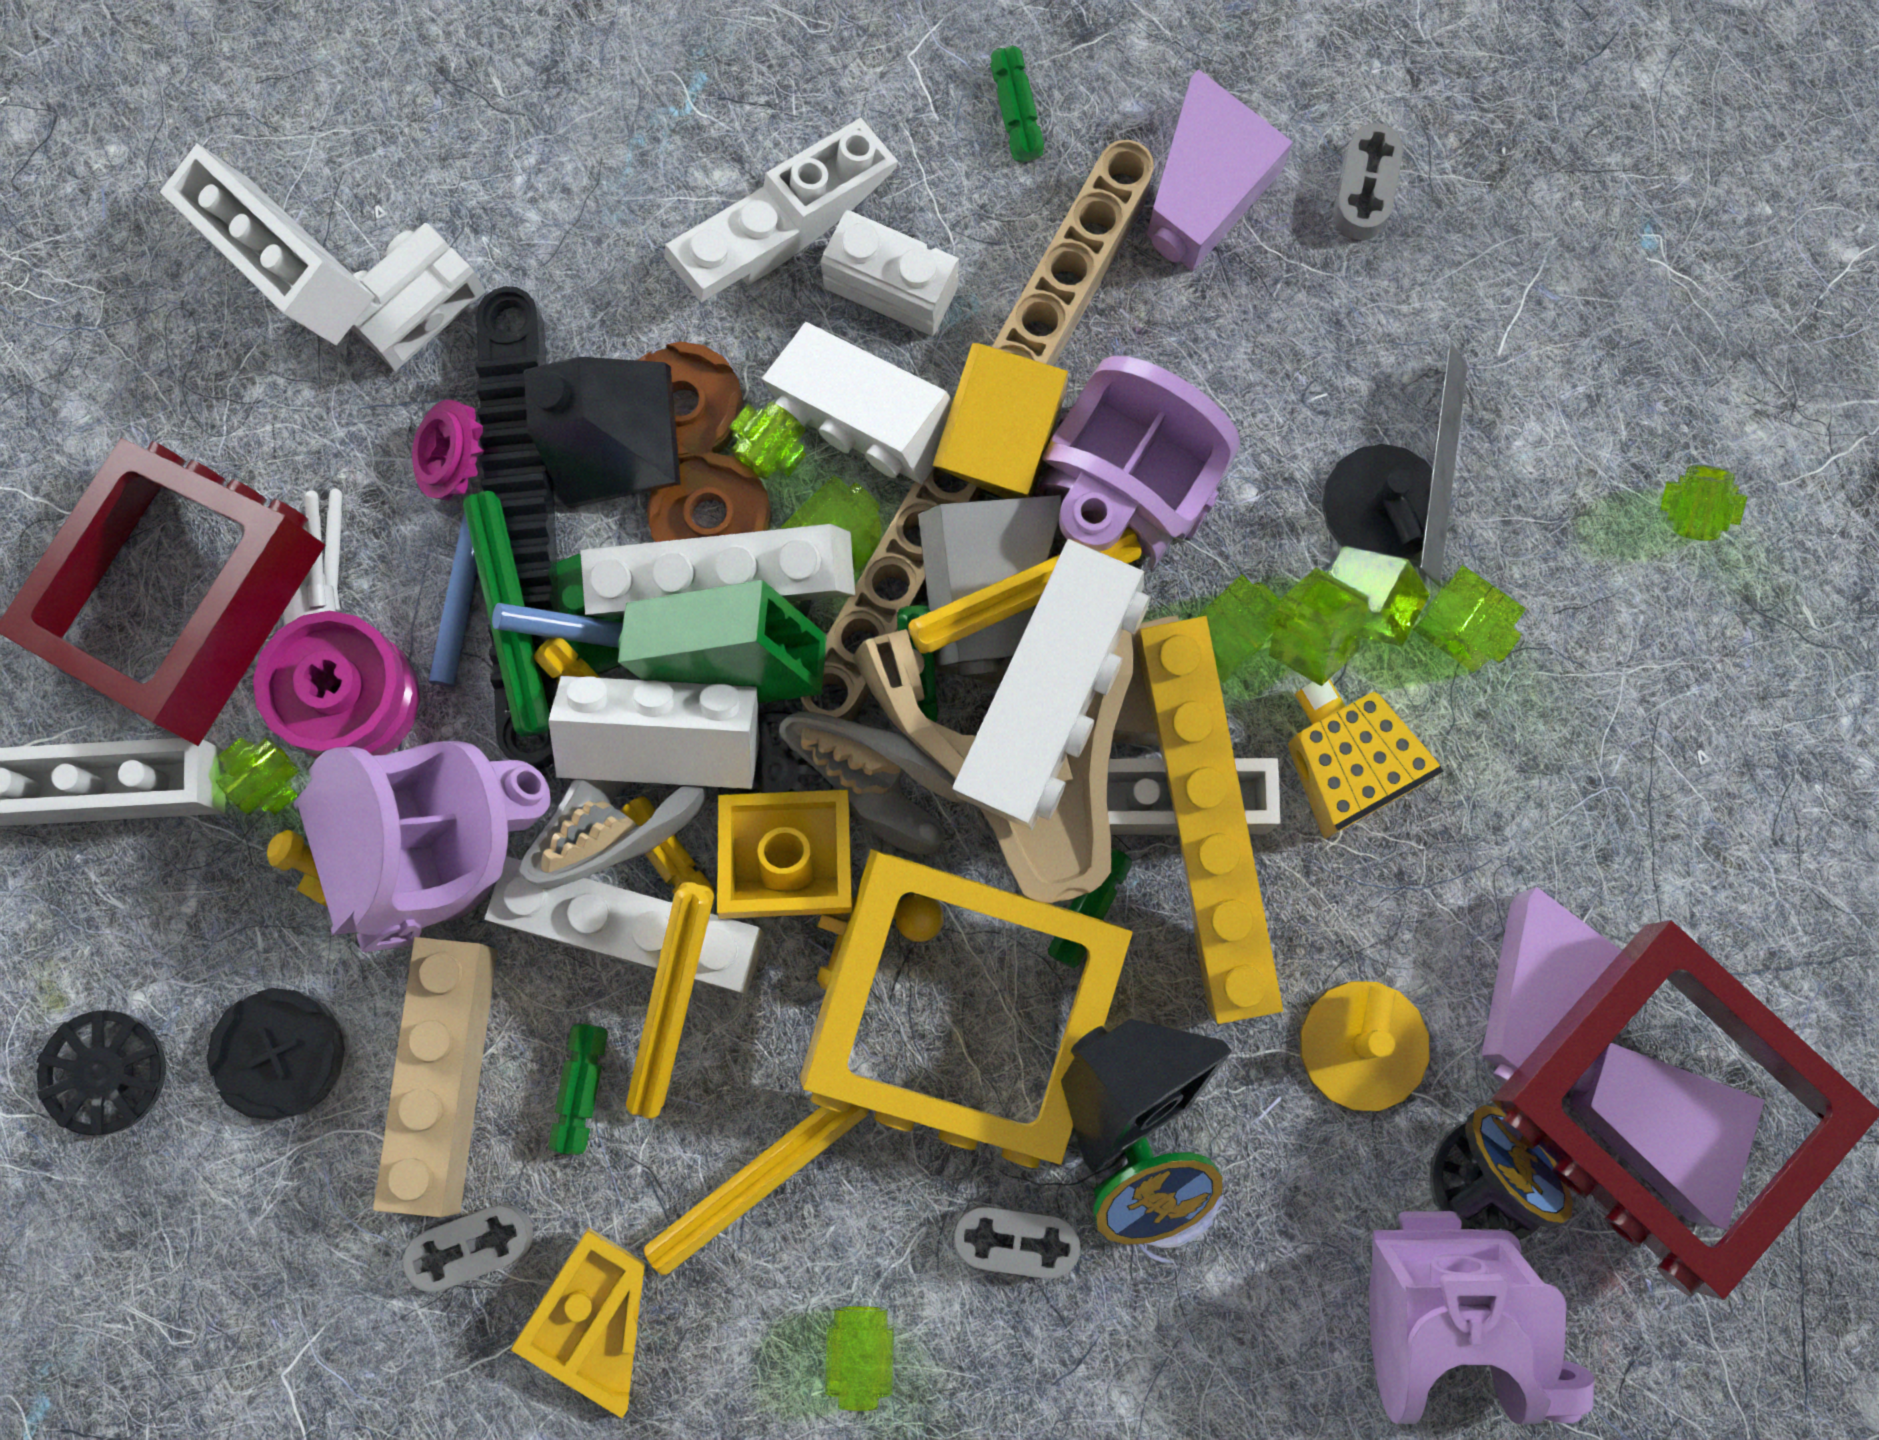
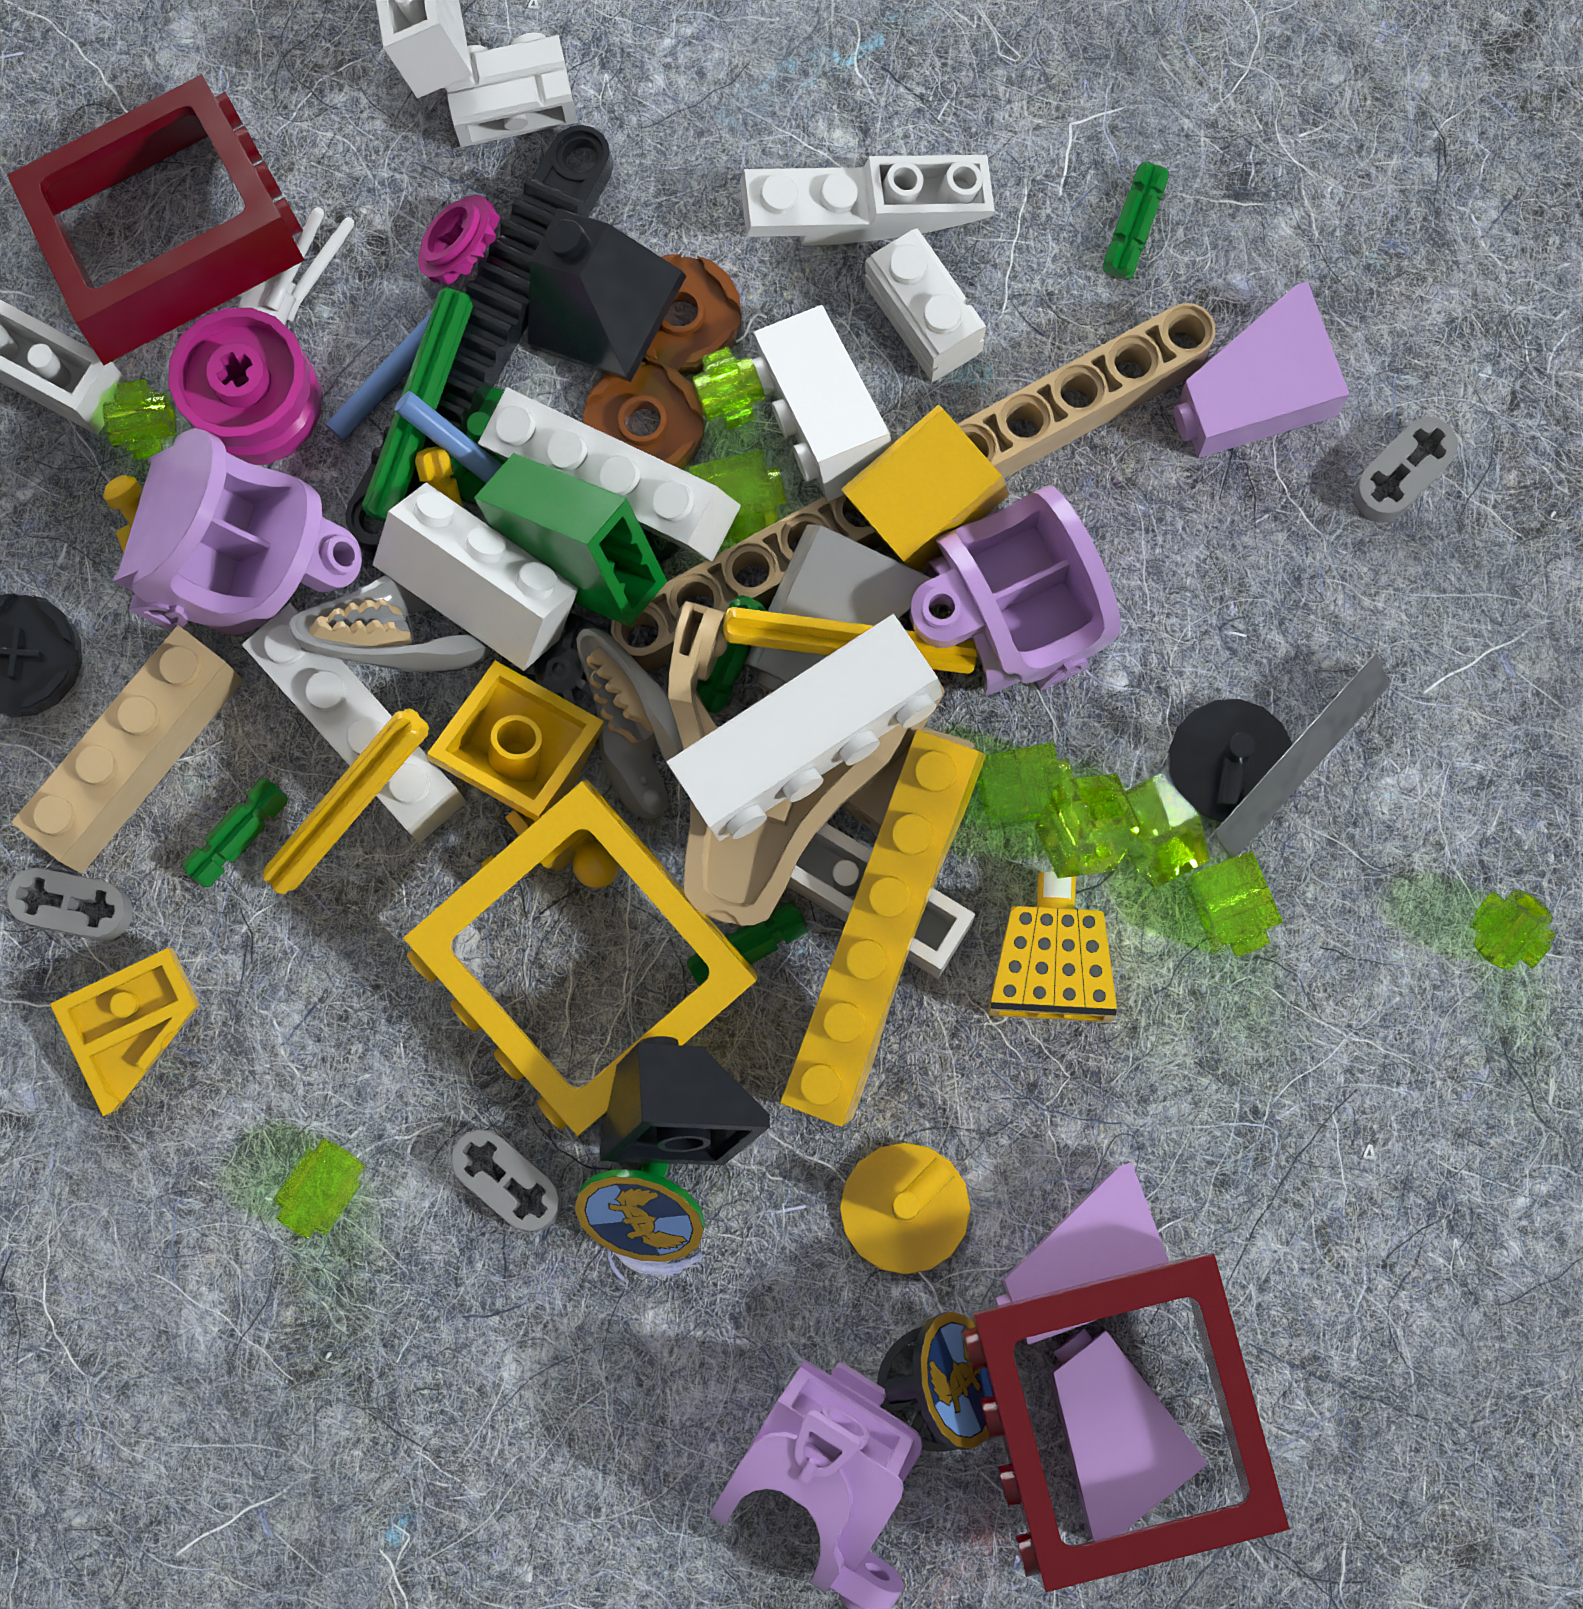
camera: 40 degrees right, 0 degrees up
yellow axle [620,796,715,894] -> none
yellow axle [643,1104,869,1276] -> none

